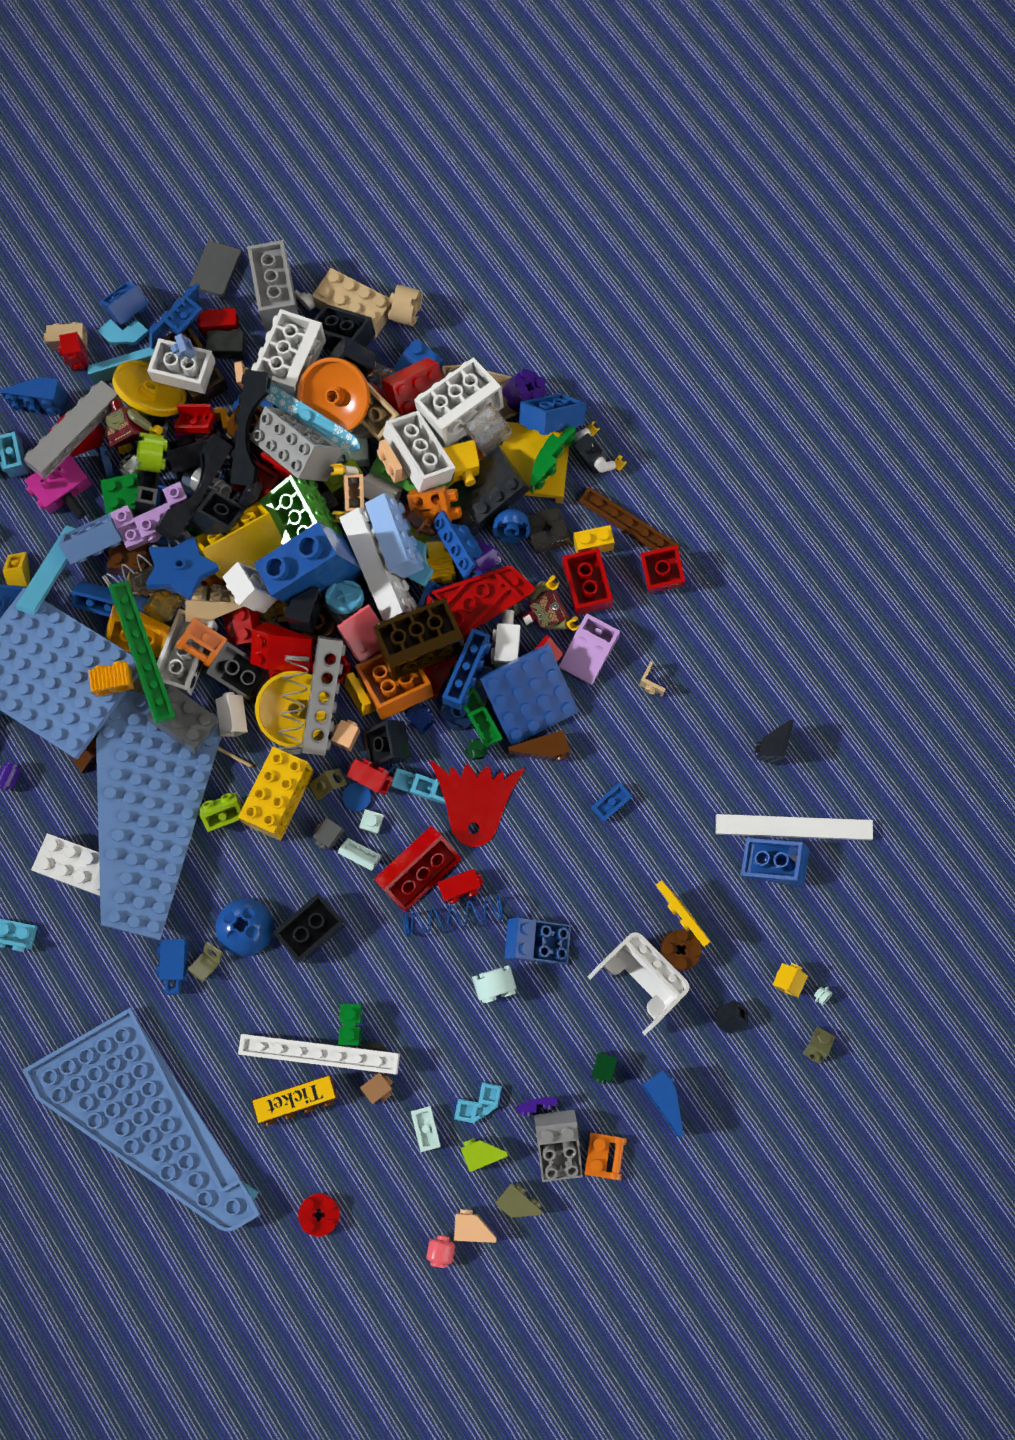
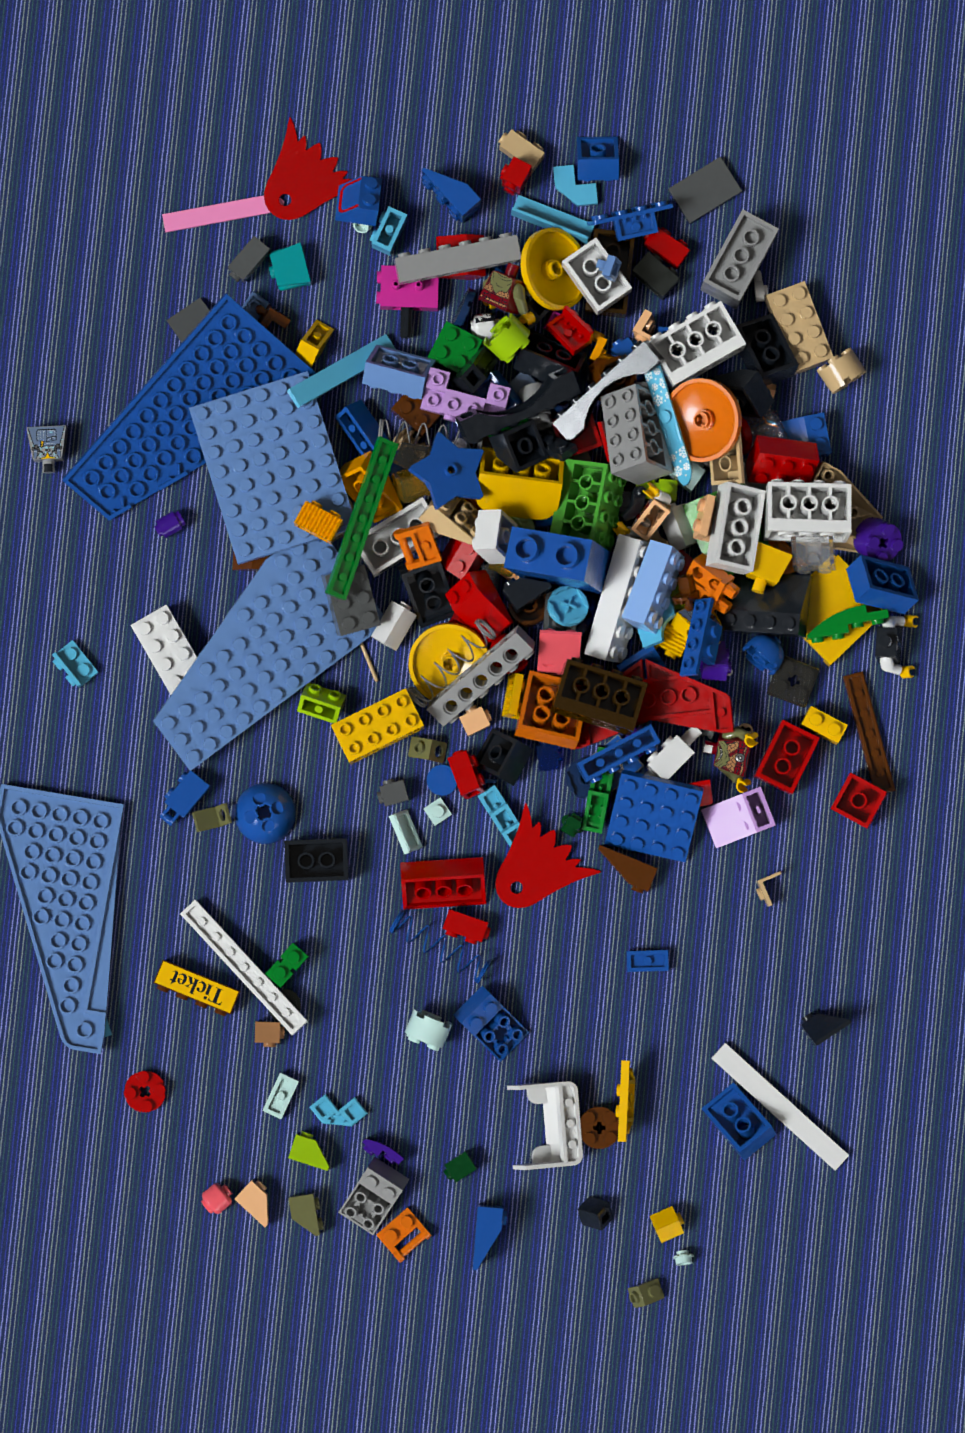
camera: 35 degrees right, 10 degrees up
none -> black arm [619,485,646,523]

